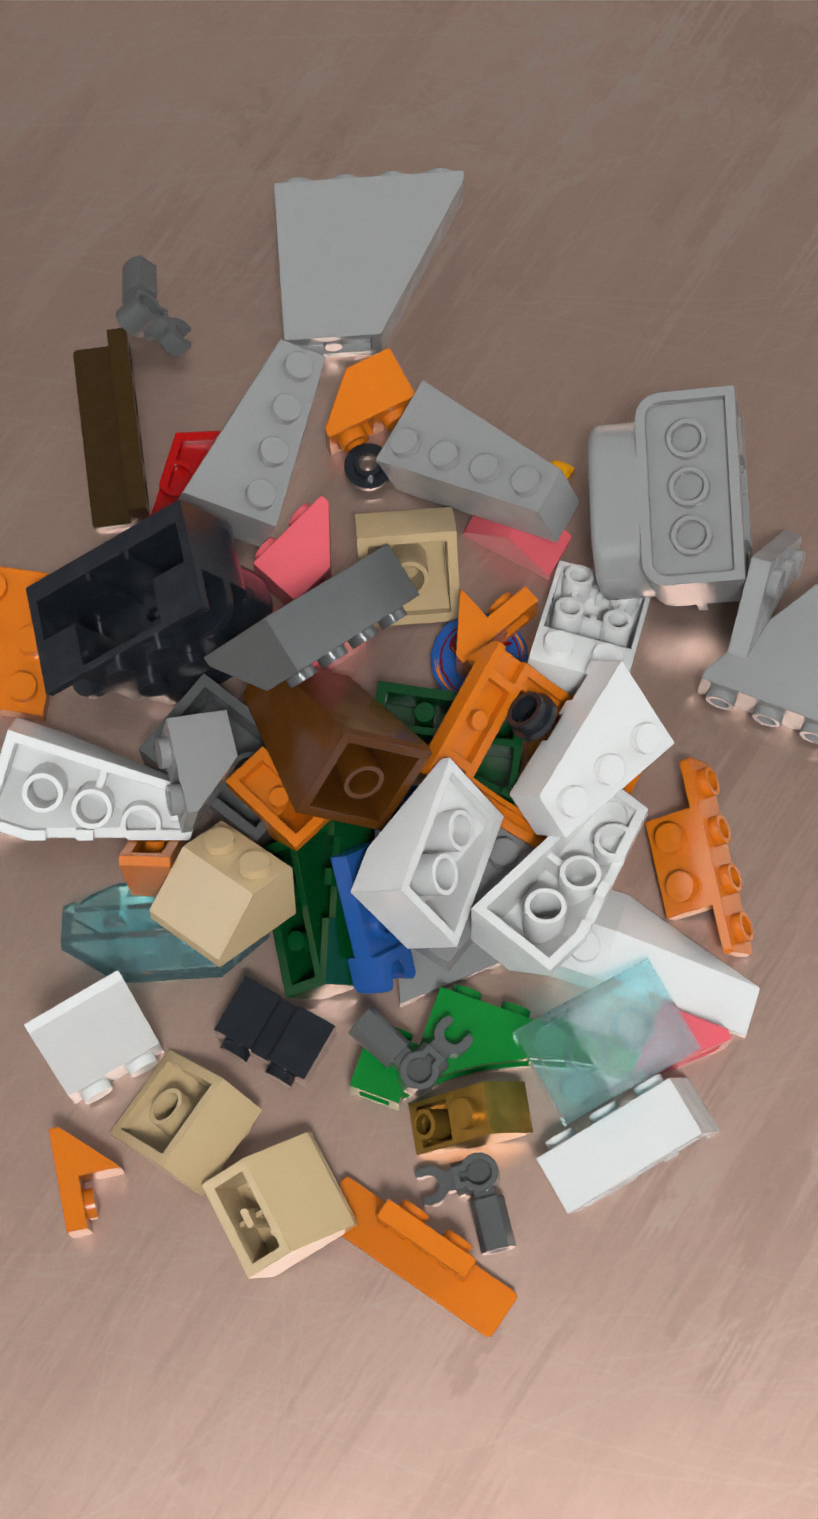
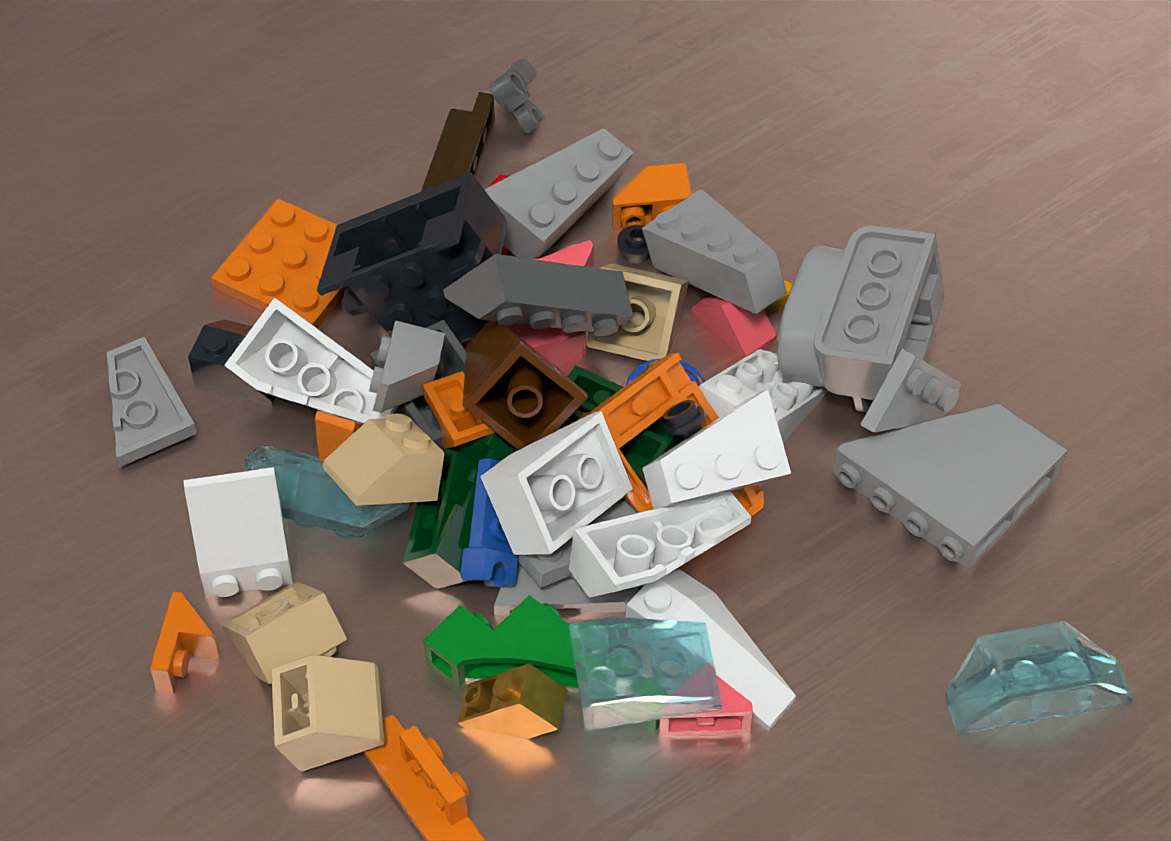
camera: 20 degrees right, 20 degrees down
black brick [214,976,337,1088] -> none
light grey slope [274,168,464,358] -> none
dark grey bar [349,1007,473,1096] -> none
dark grey bar [415,1152,516,1255] -> none
orange slope [456,586,538,678] -> none
white wedge [536,1074,720,1214] -> none
orange bracket [645,757,754,958] -> none

